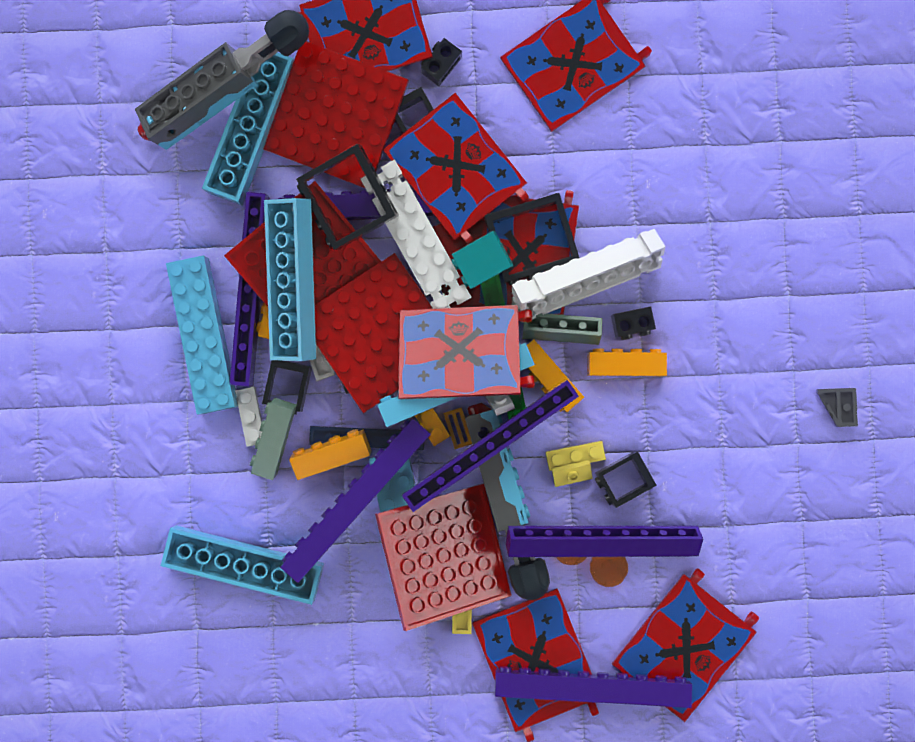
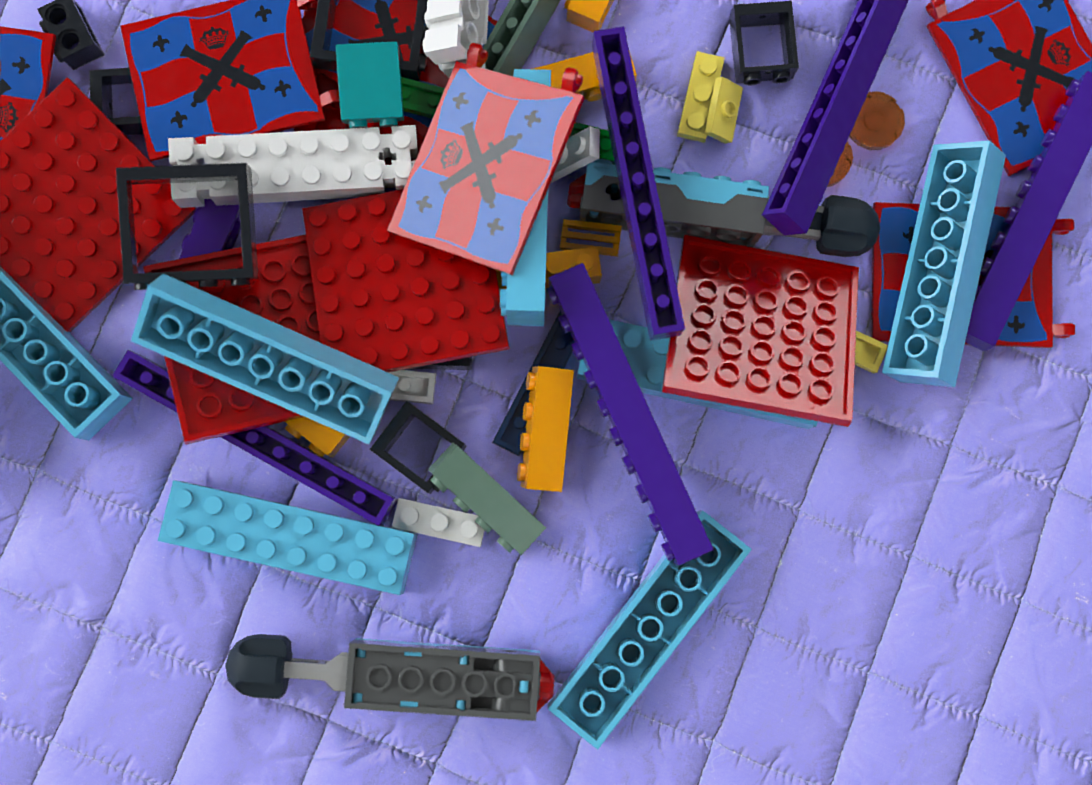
camera: 70 degrees left, 5 degrees down
none -> dark grey piece [225,634,554,721]
none -> medium azure brick [882,141,1006,387]

